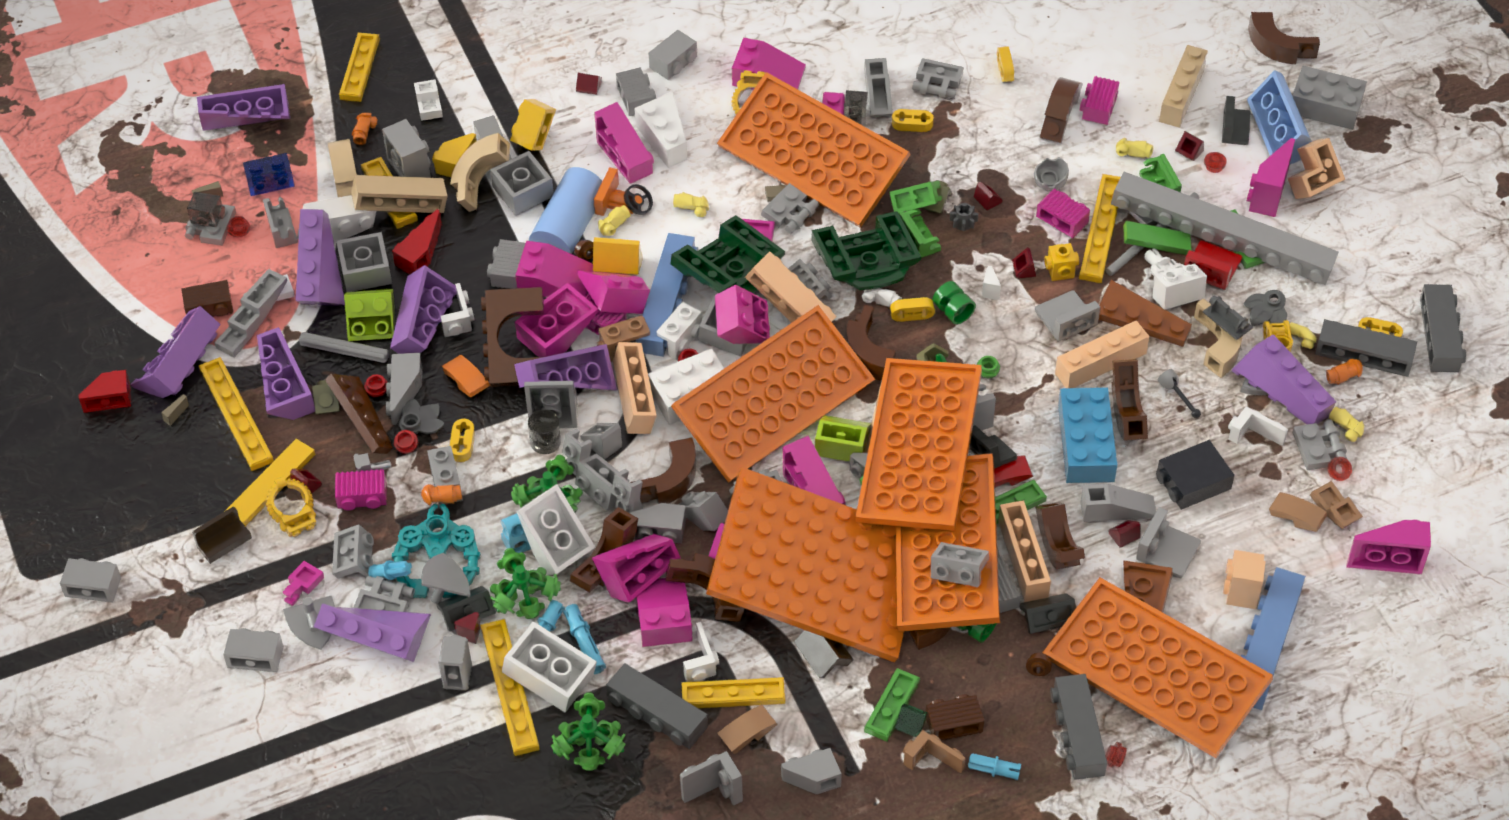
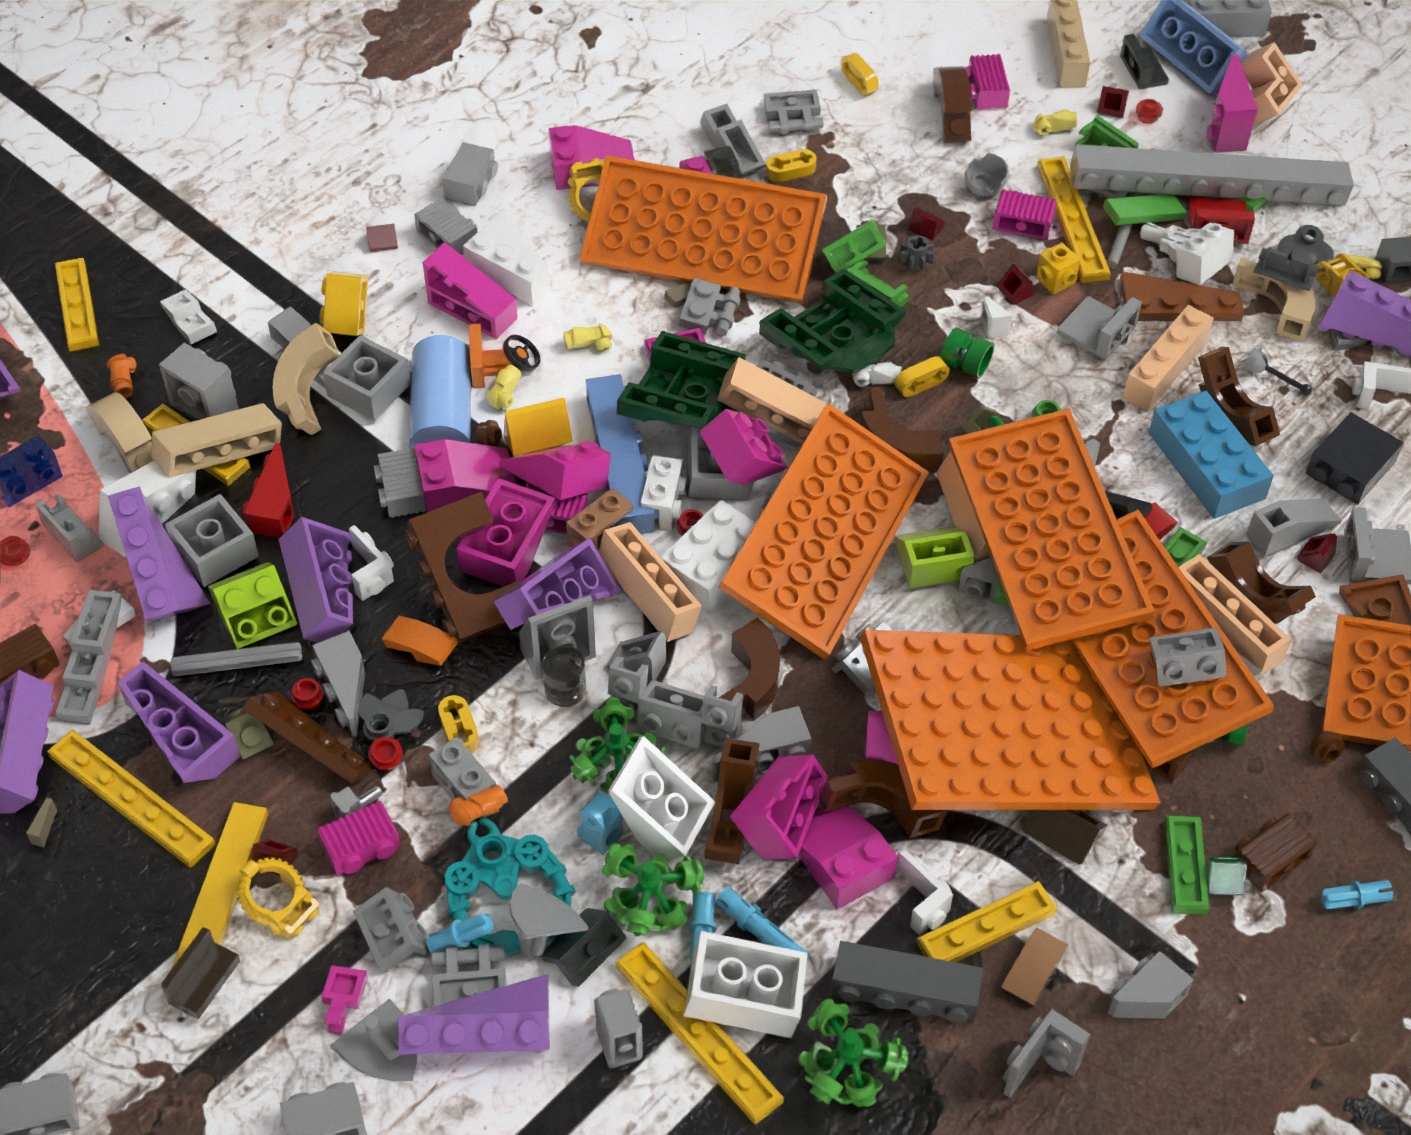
camera: 25 degrees left, 0 degrees up
yellow slope [432,133,477,177] -> none
dark red slope [454,612,481,644] -> none
light grey slope [678,491,728,531] -> none
dark pink wedge [783,435,846,505] -> none
medium nougat bracket [903,730,965,773] -> none
pearl dark grey panel [1020,593,1076,634] -> none

